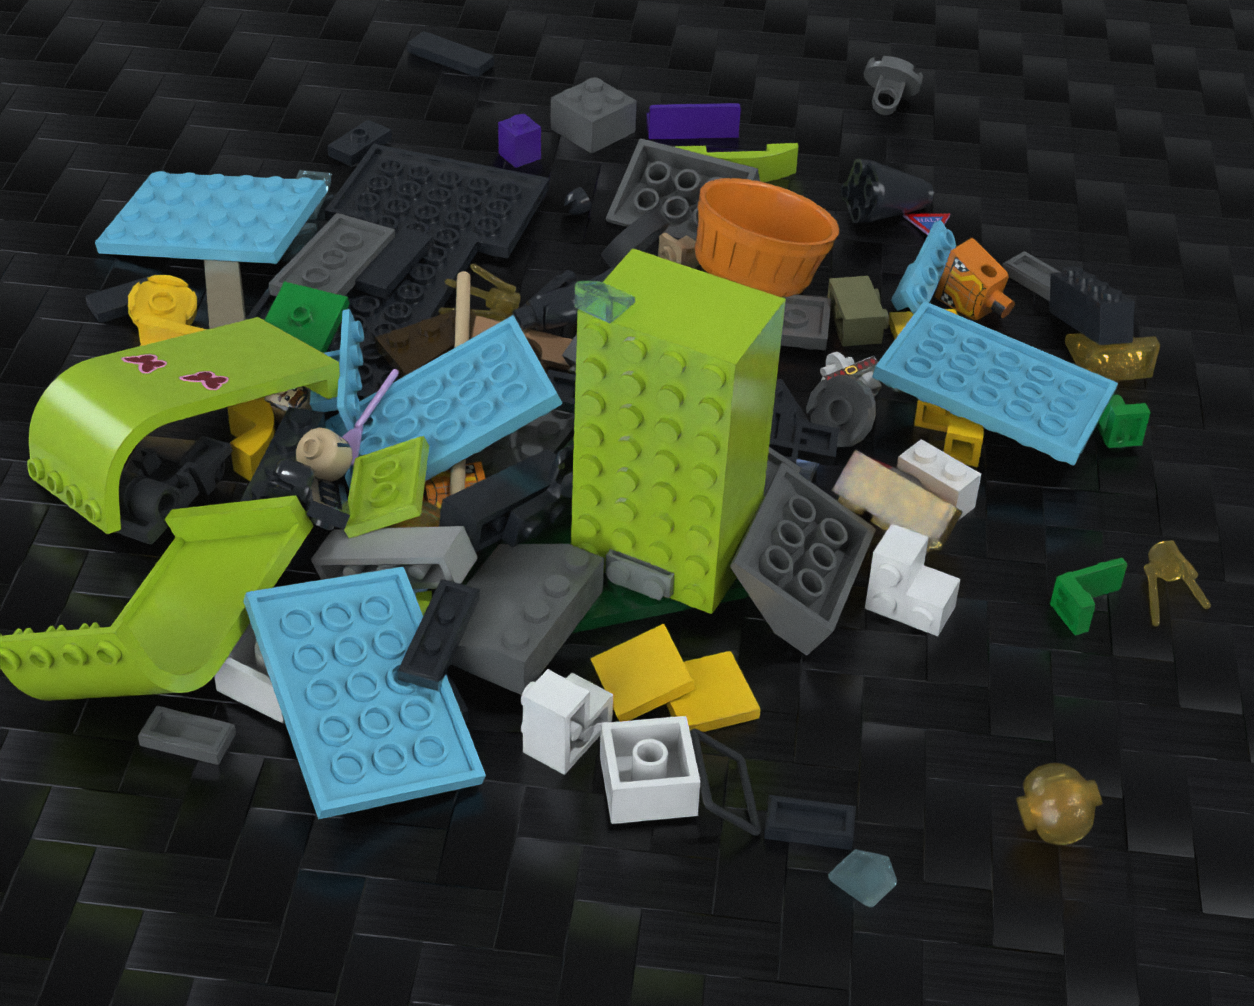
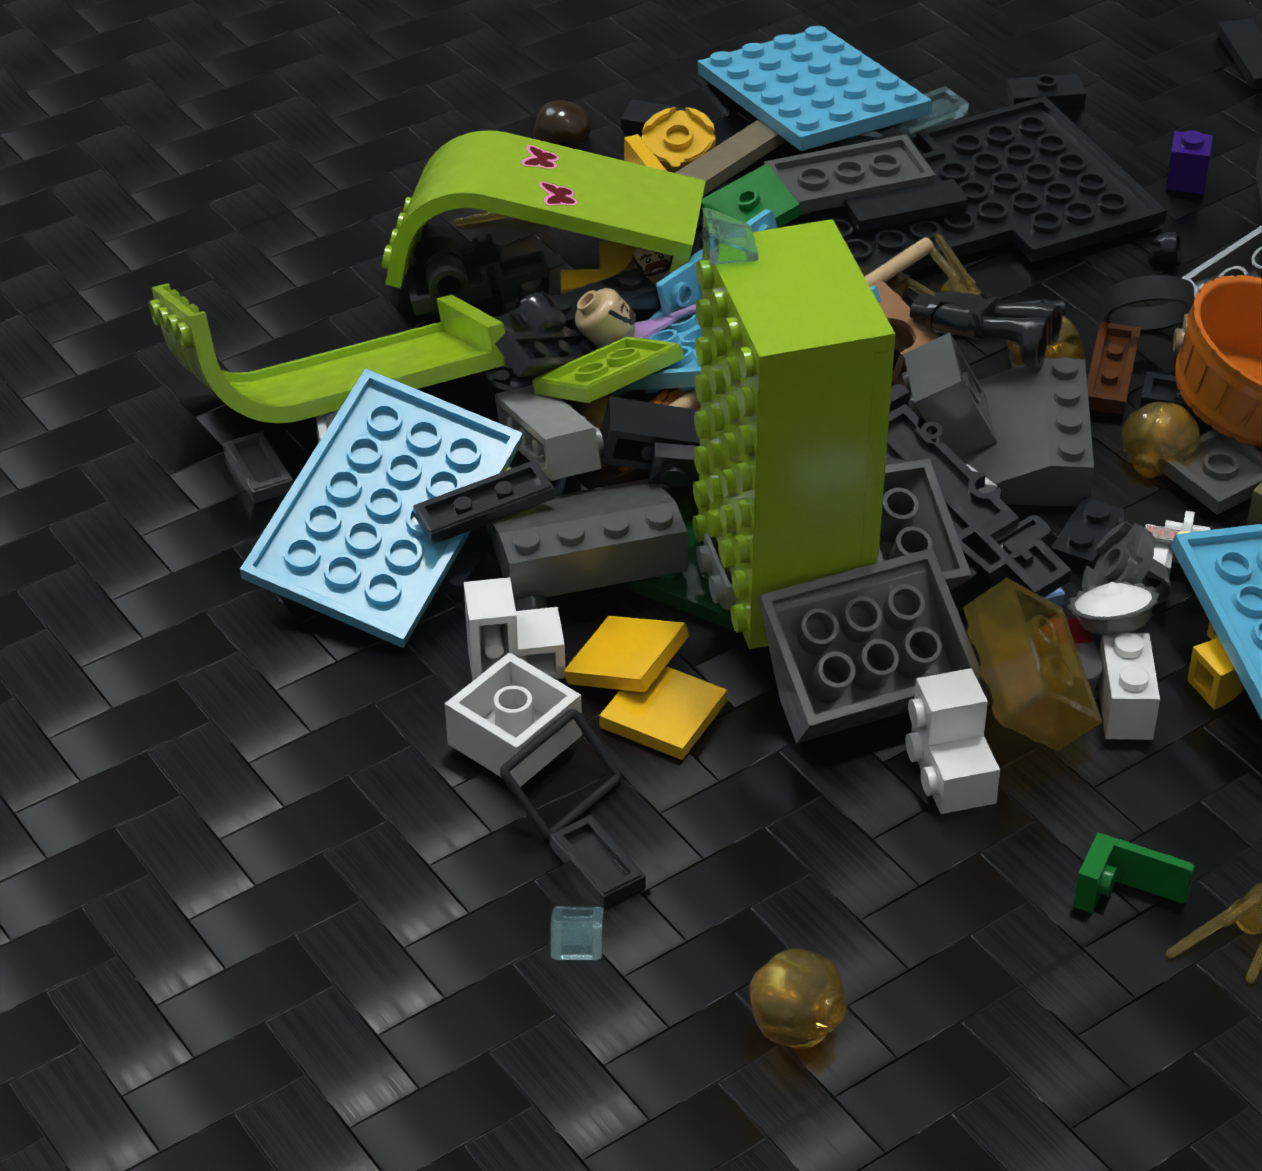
camera: 50 degrees right, 0 degrees up
none -> dark brown hair [532,100,592,149]
none -> piece [1067,581,1160,637]

